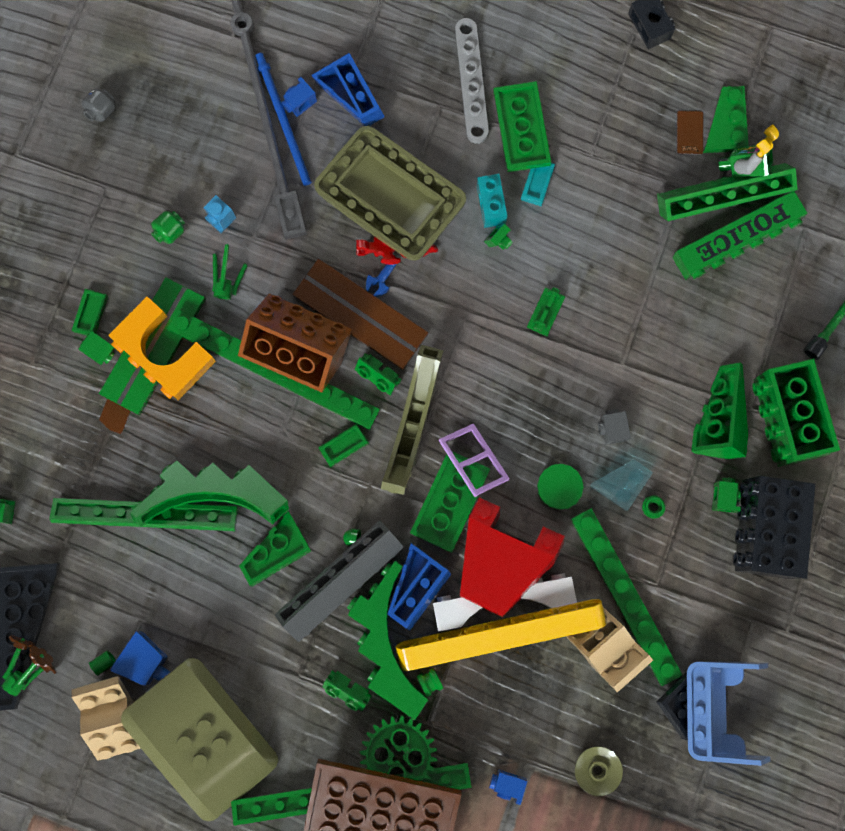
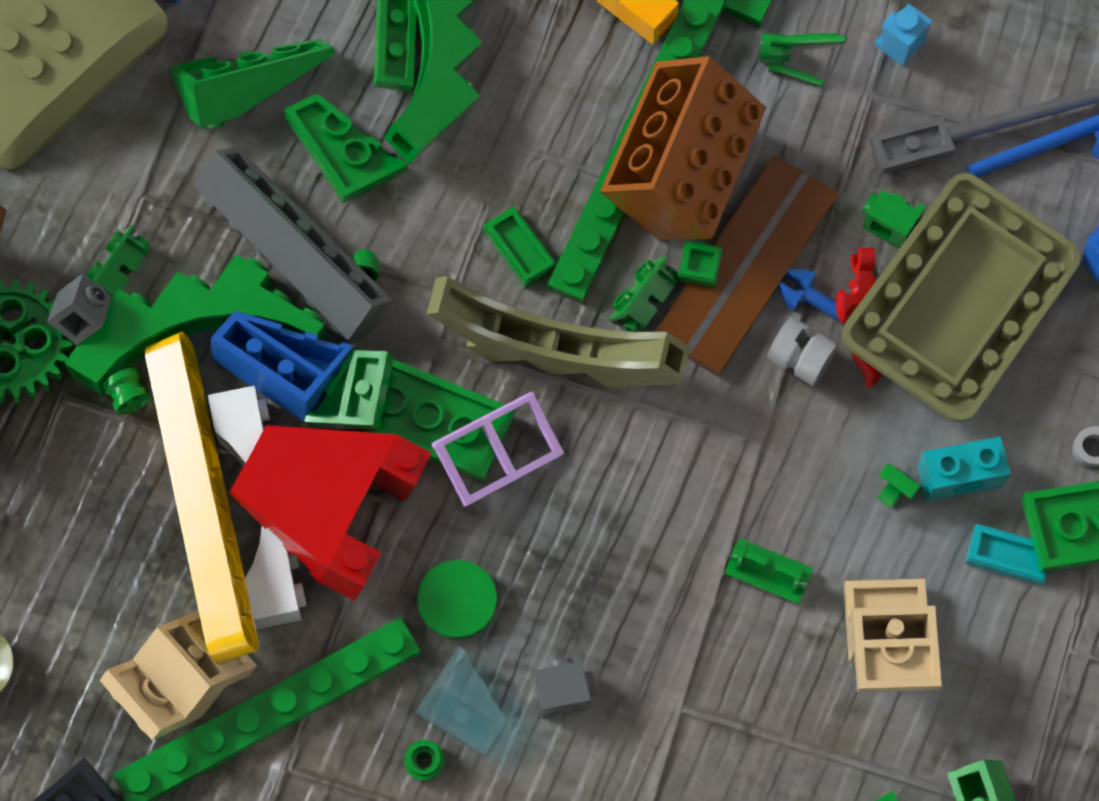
camera: 85 degrees right, 10 degrees down
none -> dark grey brick [47,273,112,346]
none -> green wedge [169,39,335,129]
none -> green wing [304,350,394,431]
none -> green tile [677,241,723,288]
none -> light grey wheel [766,316,839,387]
none -> tan bracket [843,579,942,692]
none -> green brick [862,190,926,249]

